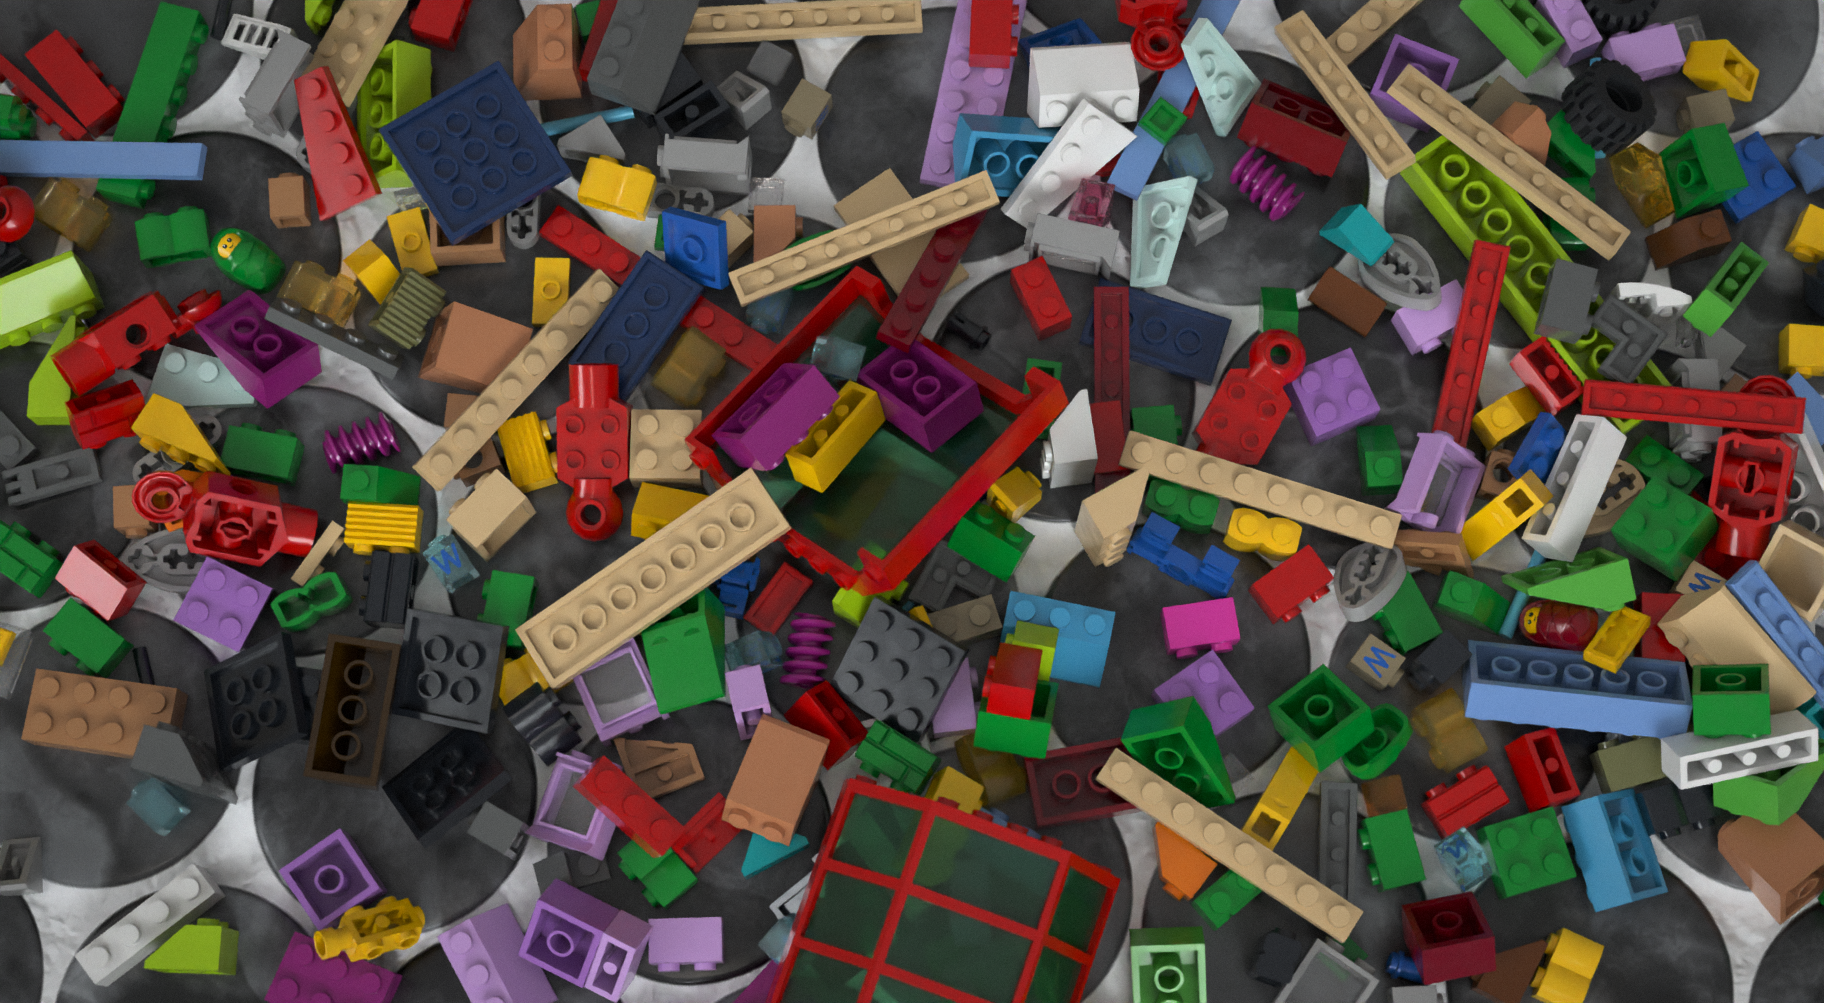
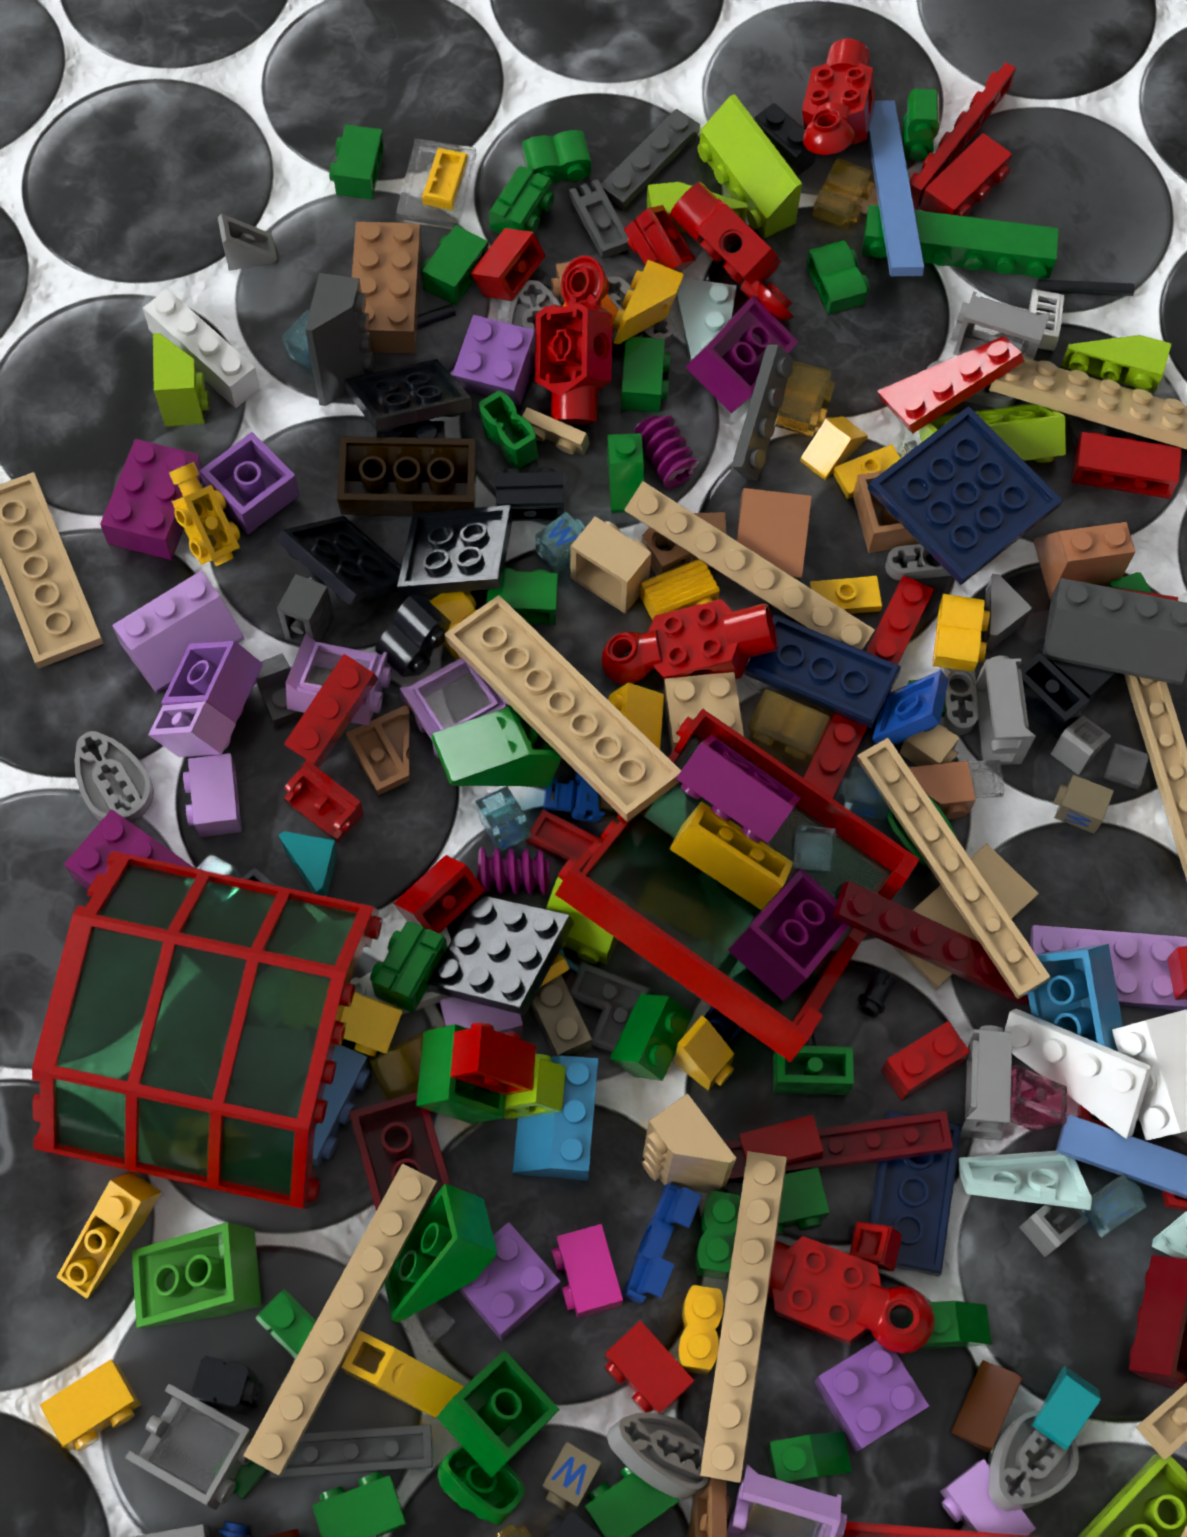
camera: 80 degrees right, 10 degrees down
green piece [210,227,286,294] -> none
medium nougat brick [268,173,312,229] -> none
yellow brick [344,501,424,555] -> none
olive brick [368,267,446,349] -> none
medium azure bar [541,106,635,136] -> none
green brick [617,840,699,910] -> none
nougat slope [722,714,830,846] -> none
lavender brick [725,664,772,741] -> none
white slope [1040,389,1098,488] -> none
green tile [1138,96,1187,146] -> none
orange slope [1152,822,1218,901] -> none
magenta piece [1229,145,1305,221] -> none
clear orange slope [1361,774,1408,818] -> none
none -> red slope [849,1221,902,1272]

